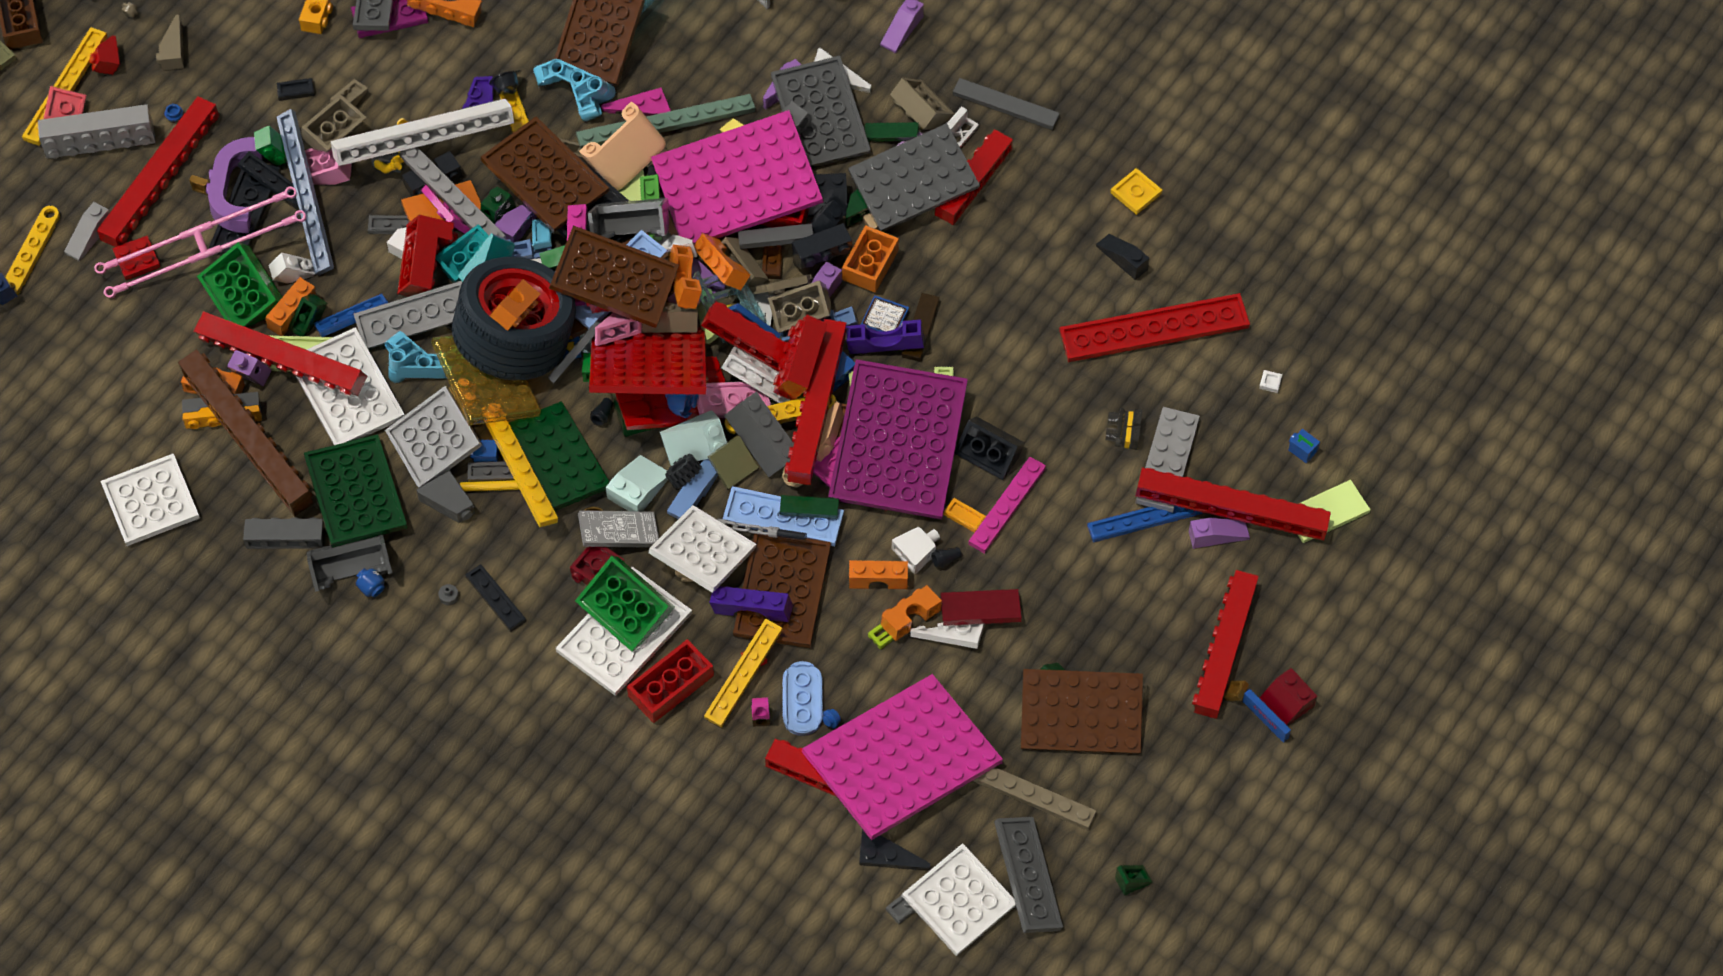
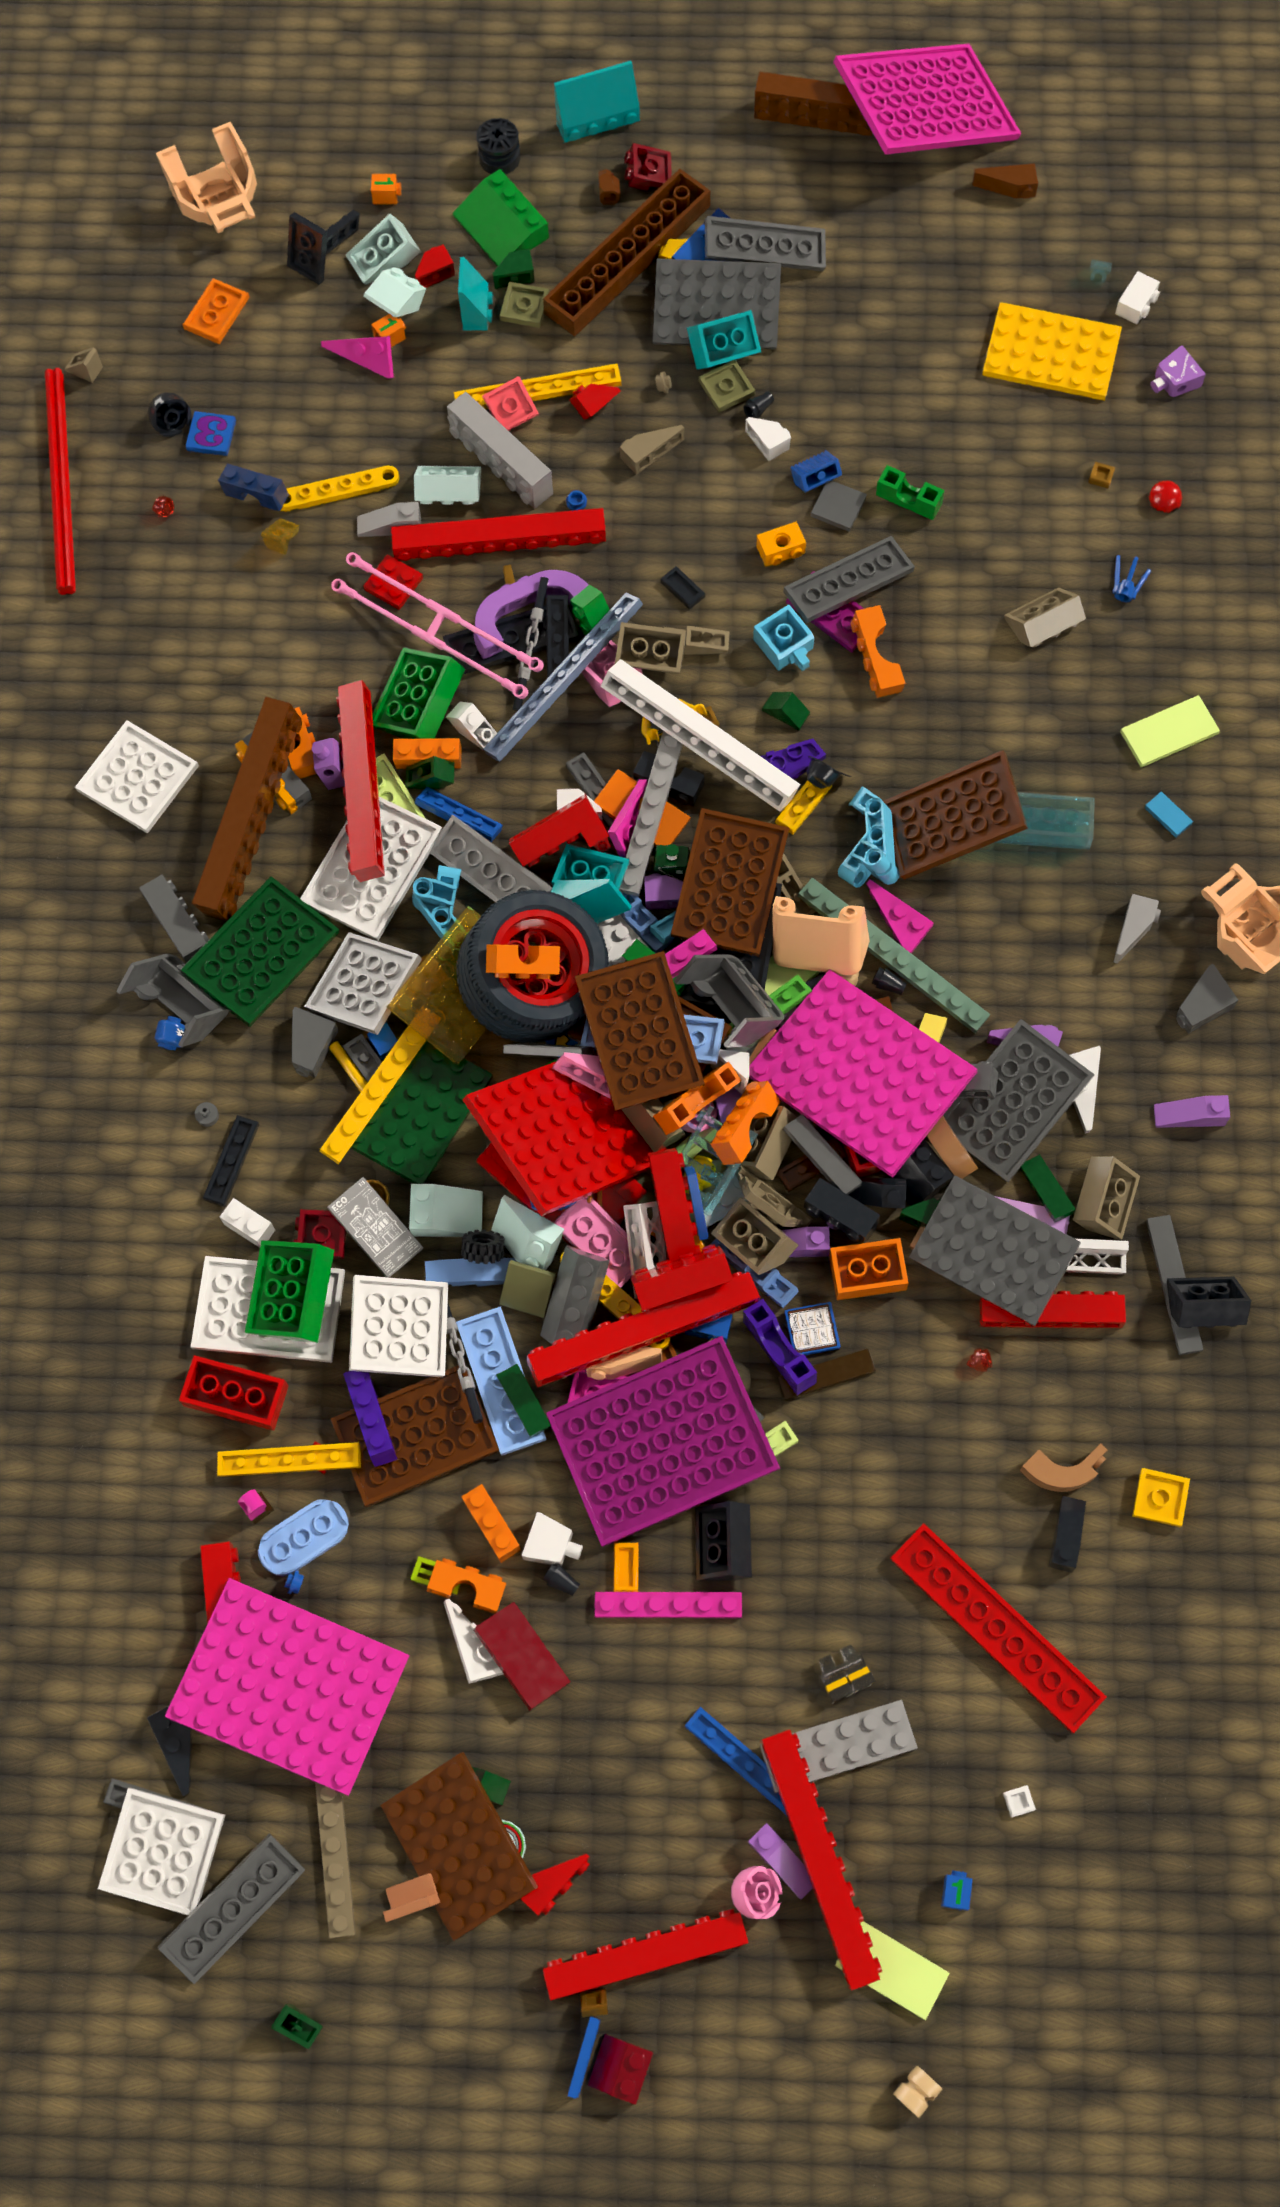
camera: 60 degrees right, 10 degrees up
none -> white brick [220,1198,275,1248]
none -> clear yellow slope [261,518,300,555]
none -> nougat panel [383,1873,440,1922]
none -> light aqua slope [414,466,481,505]
none -> piece [512,577,549,711]
none -> red slope [521,1854,590,1916]
none -> bright pink cylinder [731,1866,782,1919]
none -> medium azure hinge [753,605,814,671]
none -> dark green slope [762,692,810,731]
none -> black cone [871,967,907,995]
none -> tan wheel [893,2065,943,2118]
none -> medium nougat arch [927,1116,978,1179]
none -> clear red plate [967,1348,993,1372]
none -> medium nougat arch [1020,1443,1107,1492]
none -> black slope [1166,1276,1251,1329]

